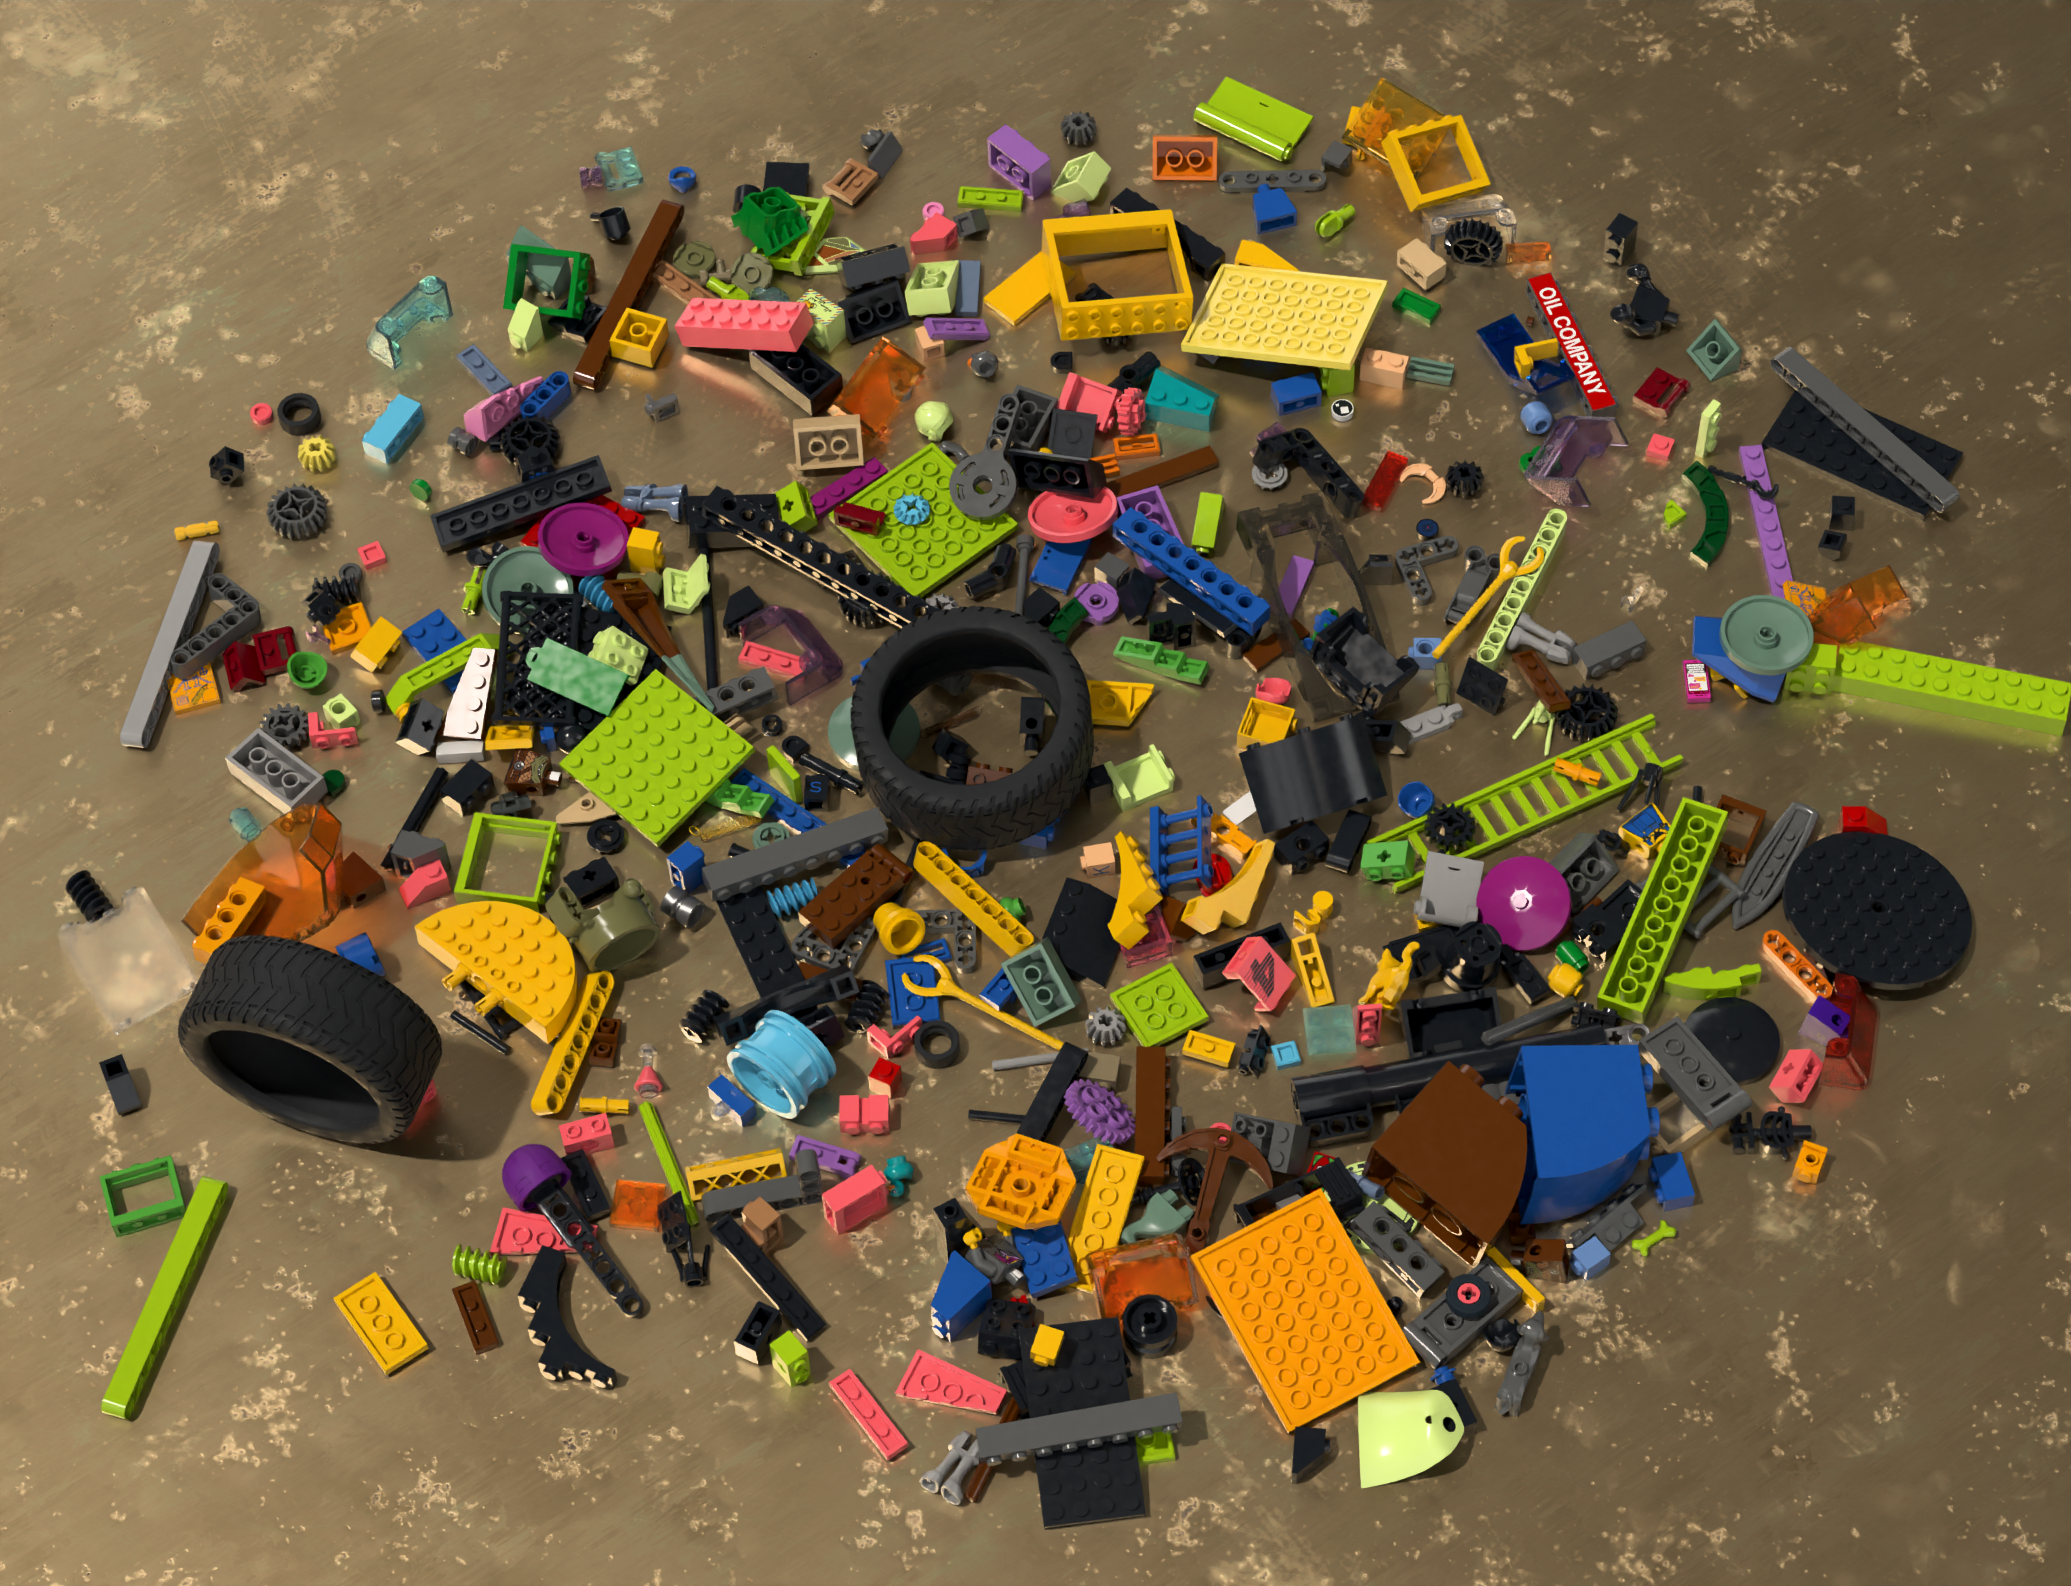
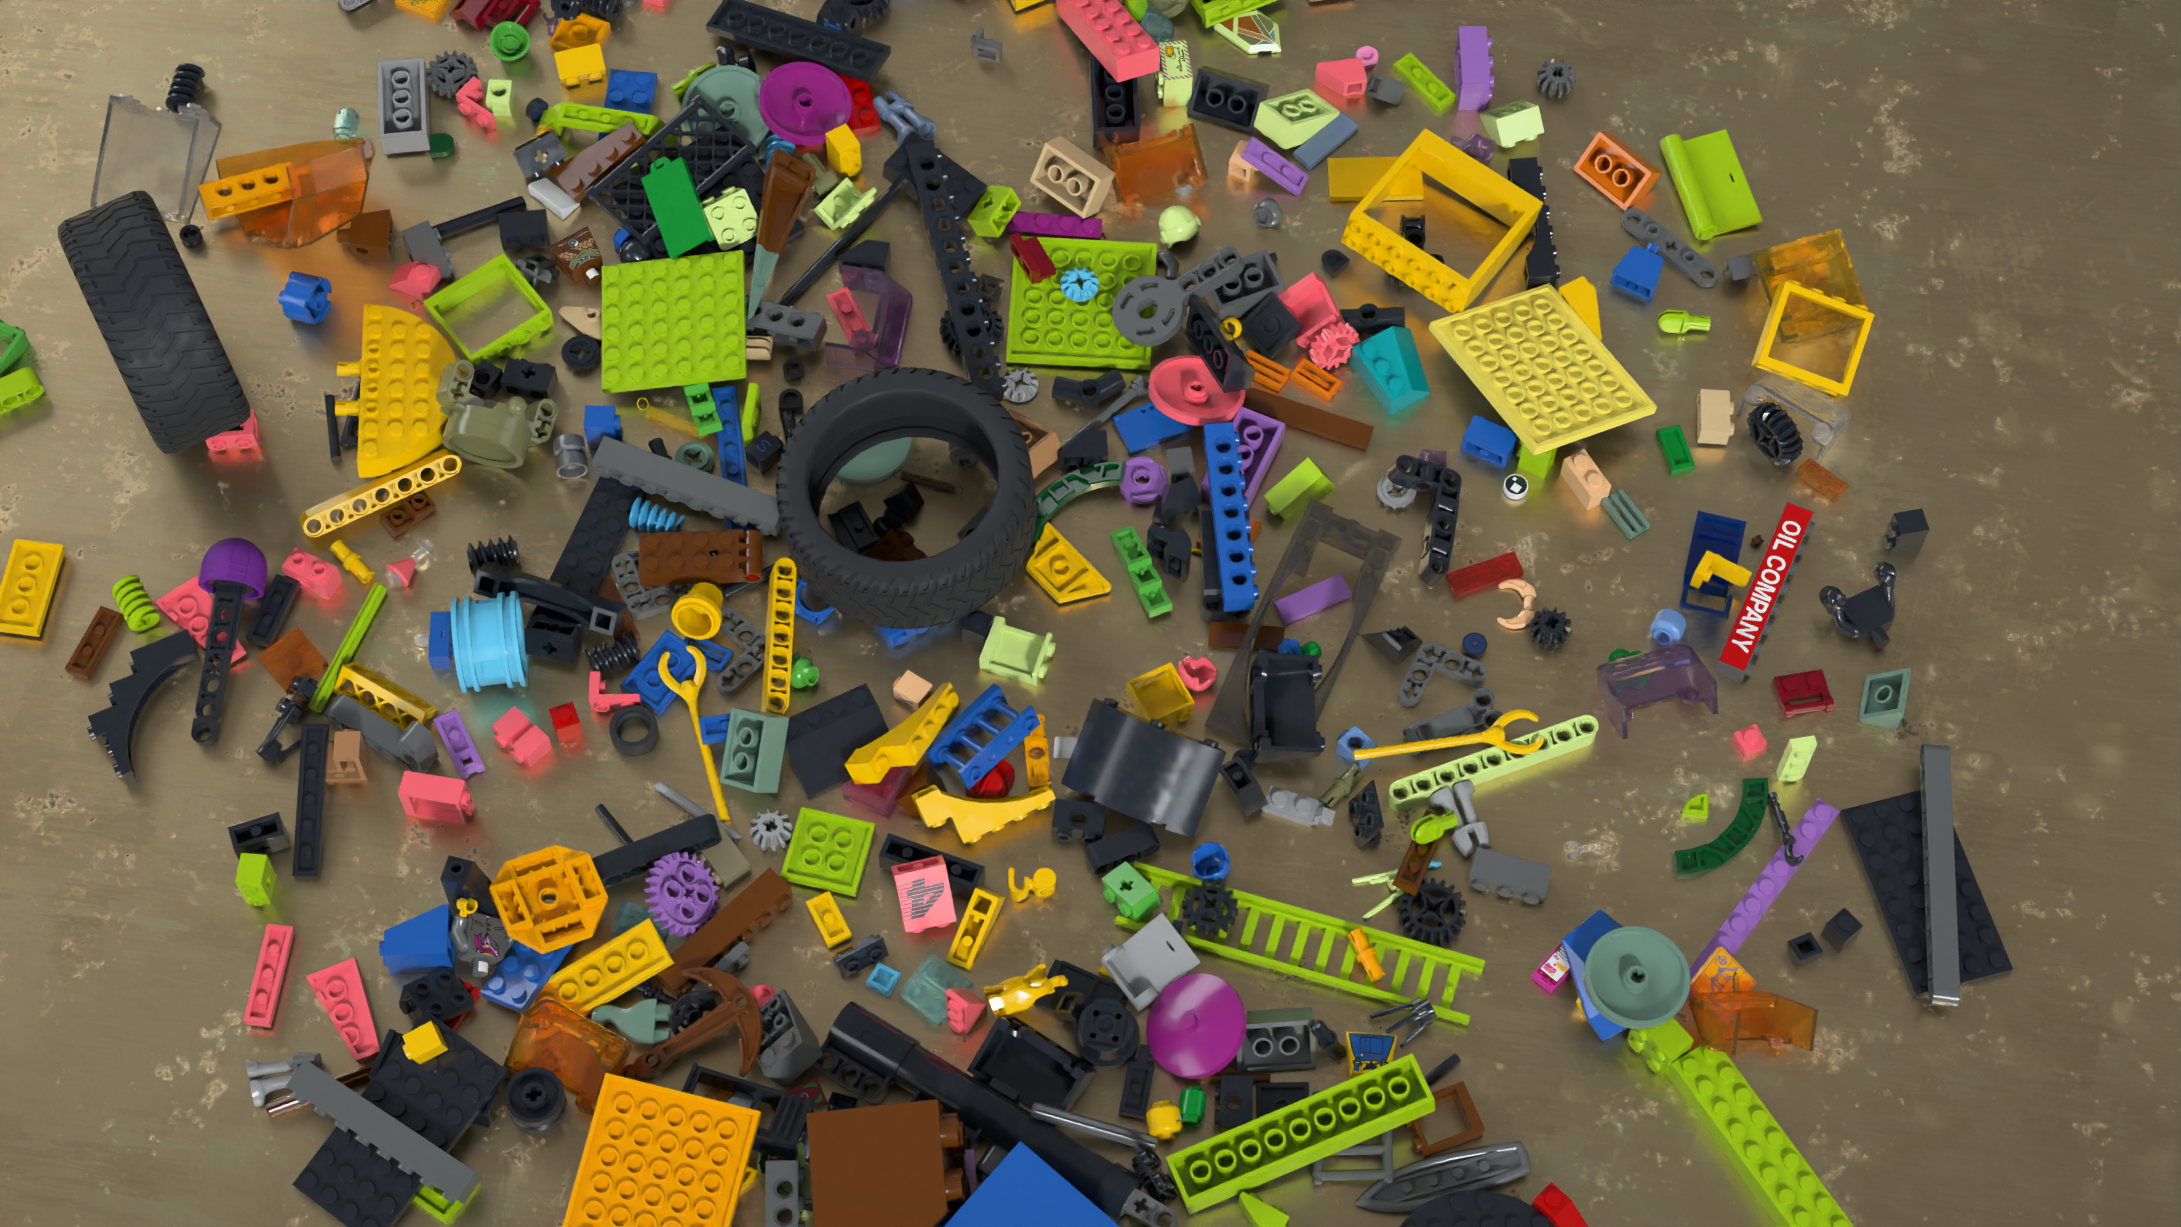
camera: 40 degrees right, 5 degrees up
black slope [99,1054,142,1115] -> none
yellow tile [485,725,536,750] -> none
black brick [835,243,910,290] -> none
teal animal [884,1155,914,1197] -> none
none -> black tile [827,1092,858,1111]
none -> lime arm [1410,811,1458,844]

